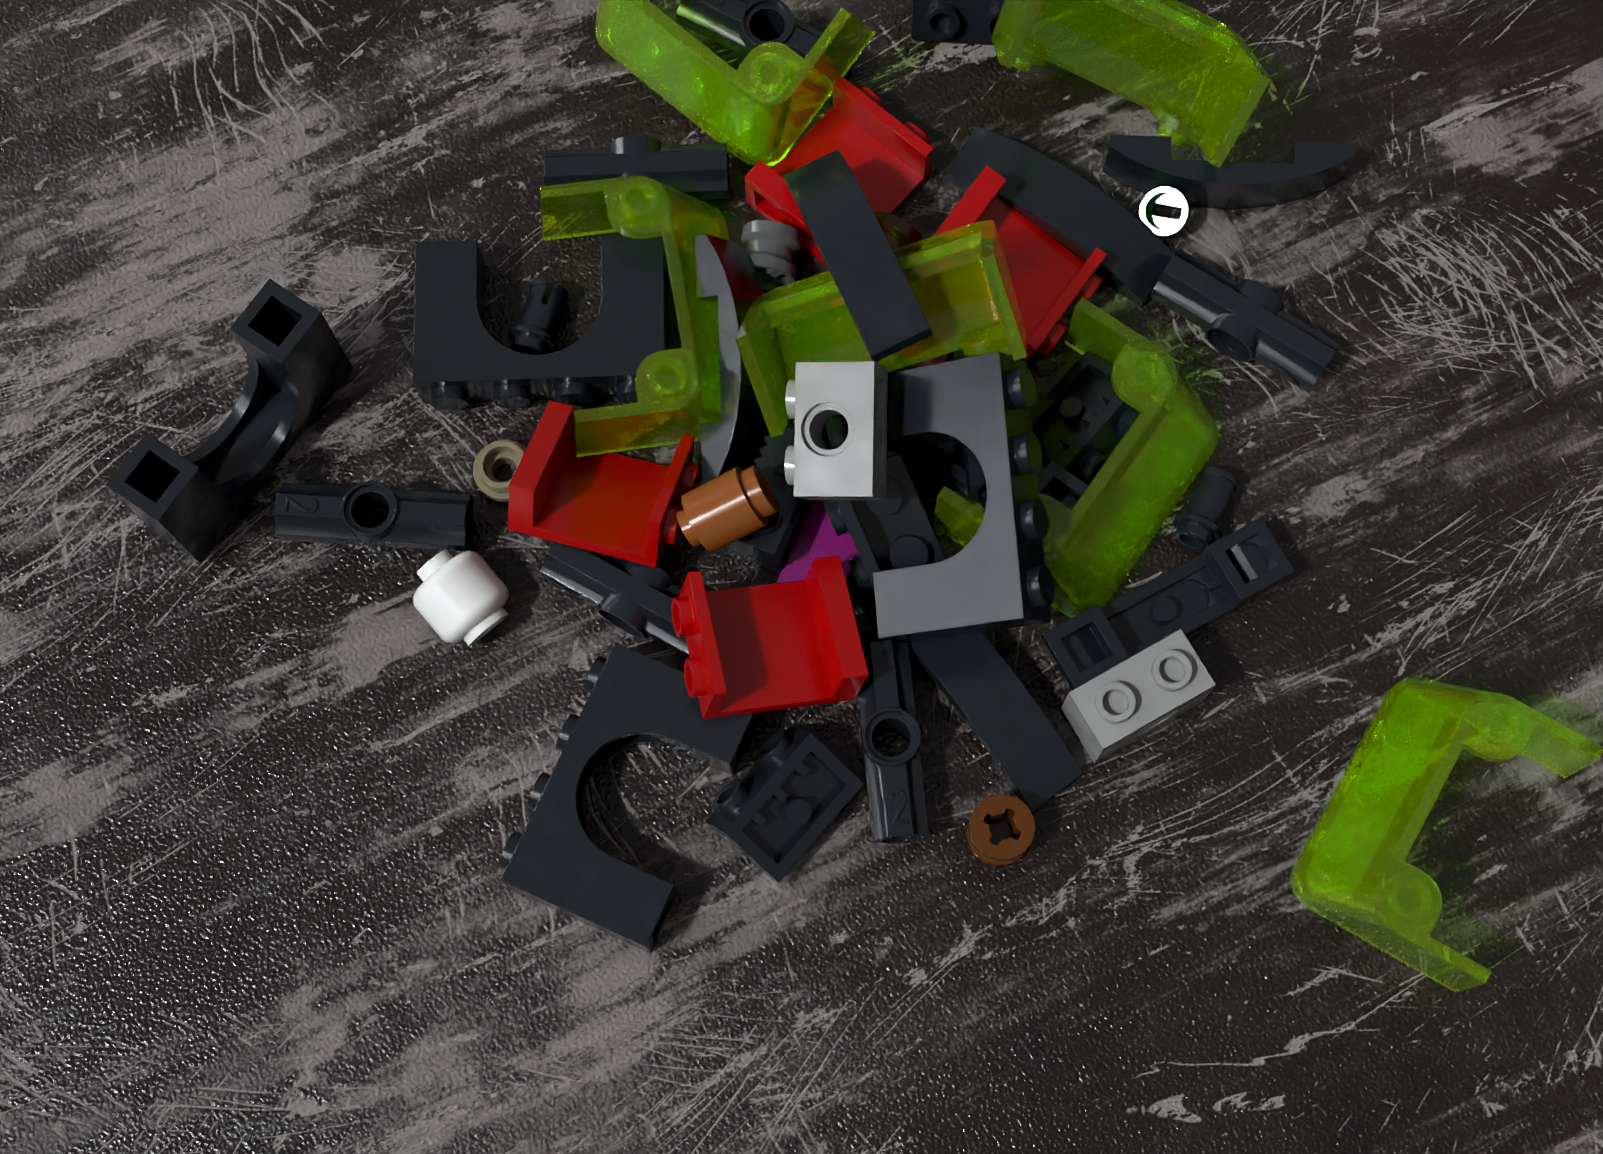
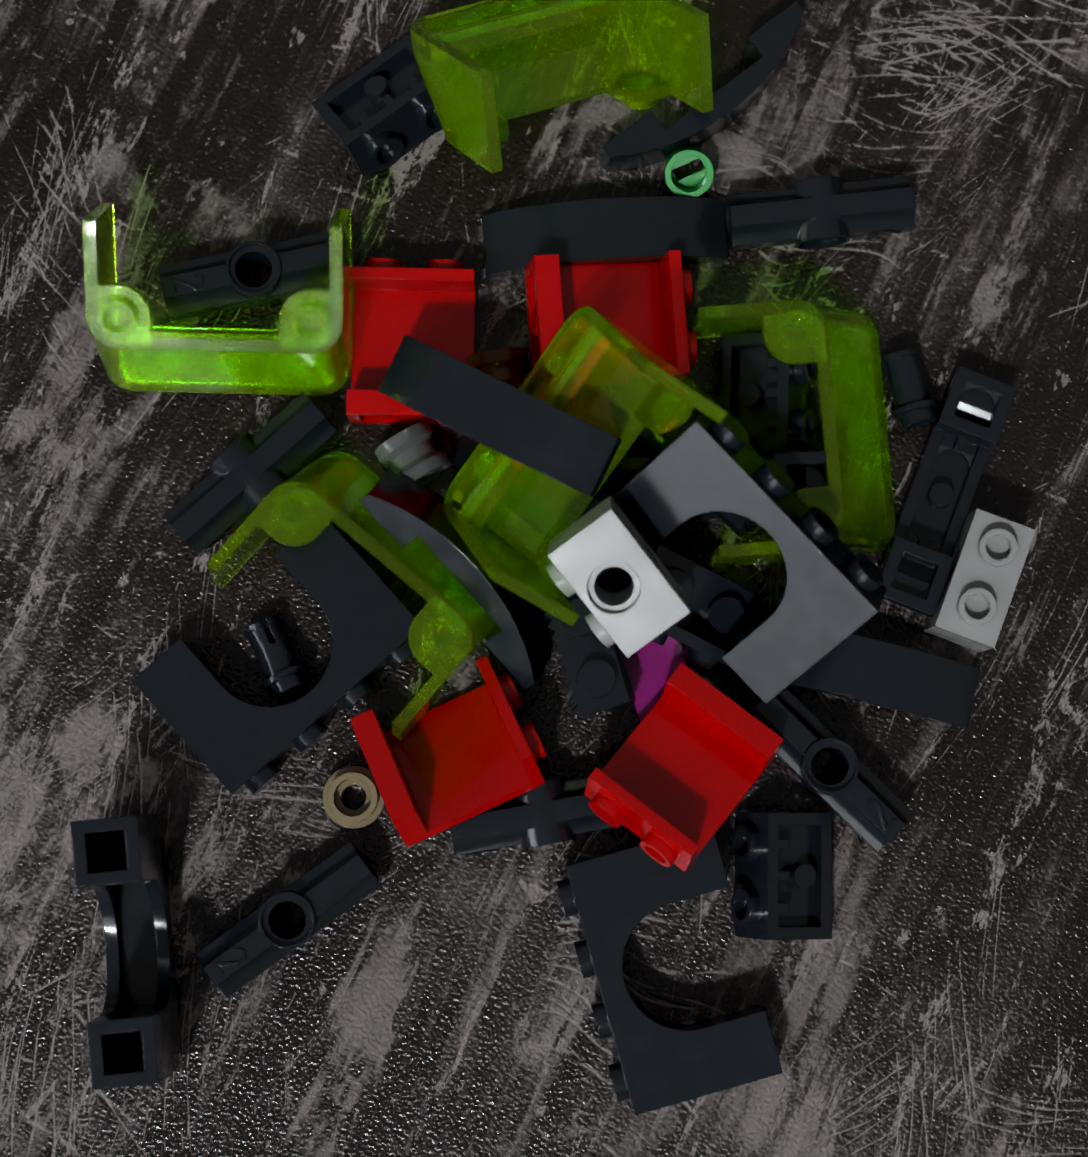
camera: 45 degrees left, 10 degrees up
white head [413,549,509,646] -> none
dark orange brick [677,465,779,553] -> none
reddish brown wheel [966,794,1035,867] -> none

